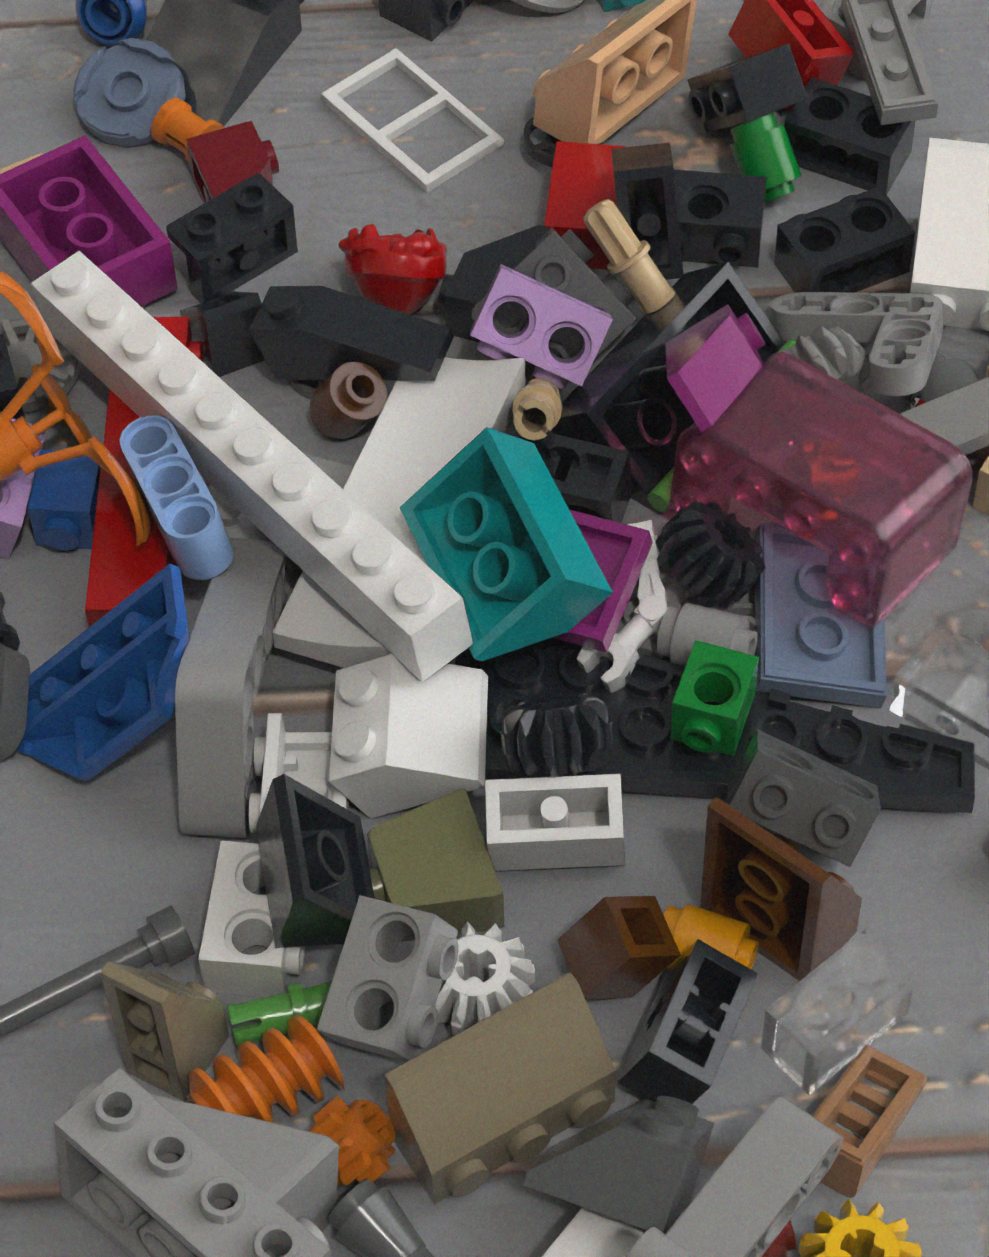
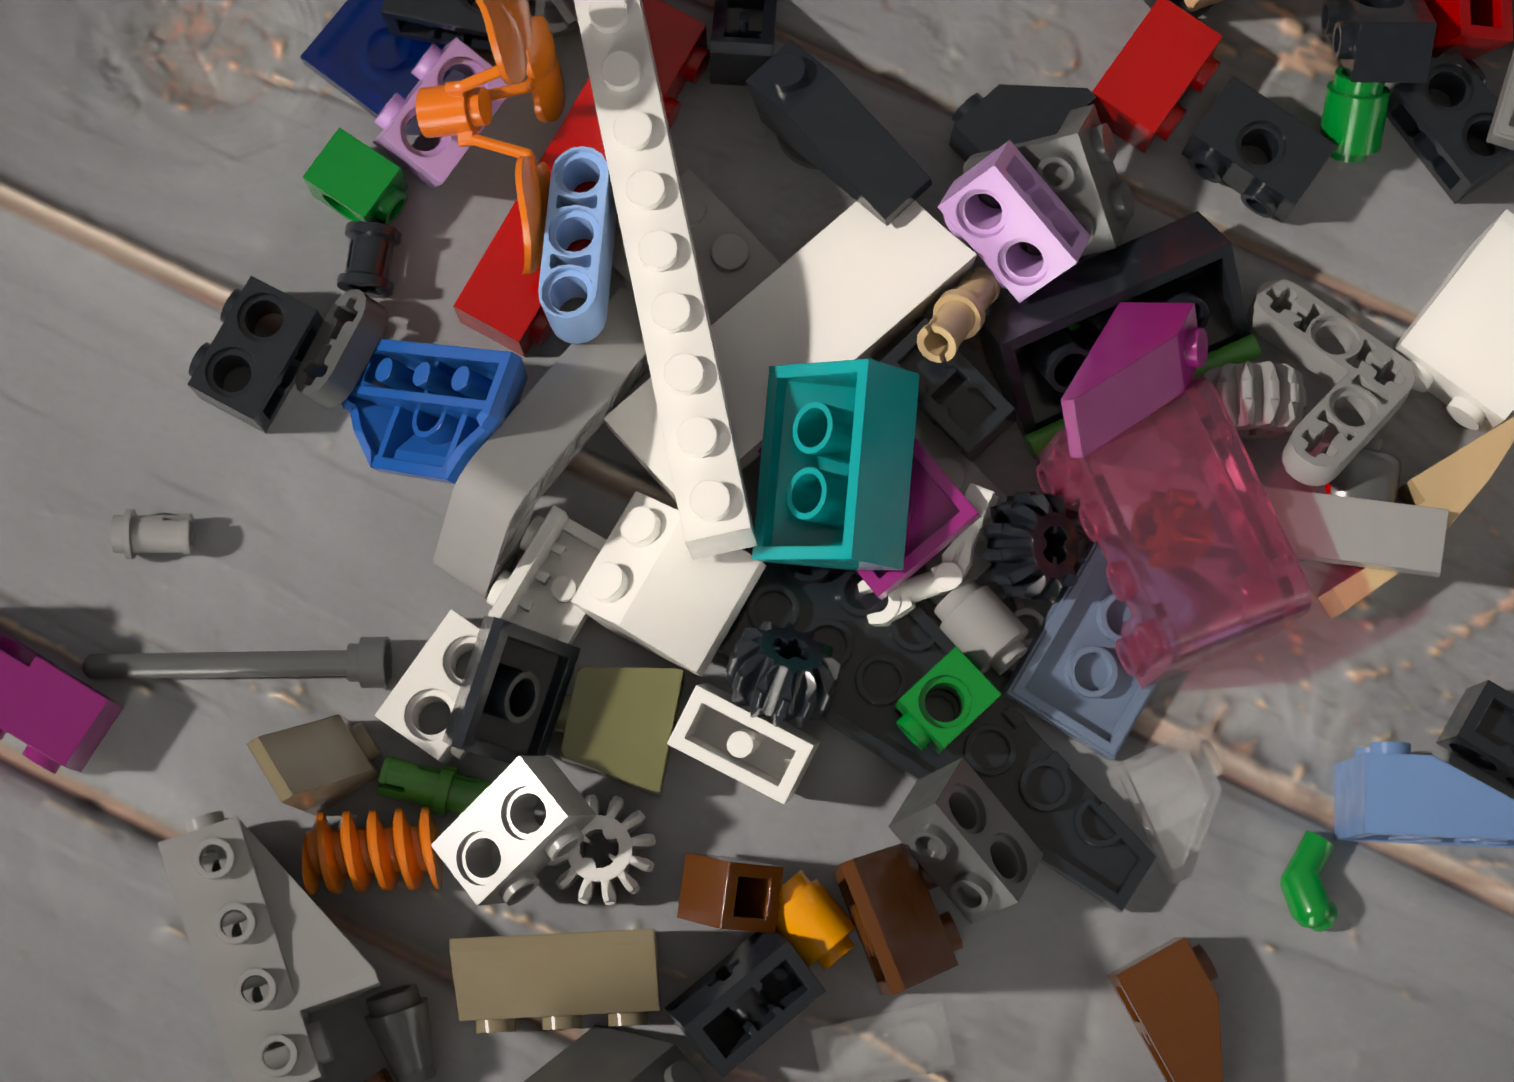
camera: 25 degrees right, 25 degrees up
blue brick [27,450,101,550] -> none
orange gear [309,1096,396,1186] -> none
reddish brown brick [310,362,387,439] -> none
red hair [338,224,447,315] -> none
tan axle [583,199,675,314] -> none
black slope [611,142,684,280] -> none
black brick [774,186,915,293] -> none

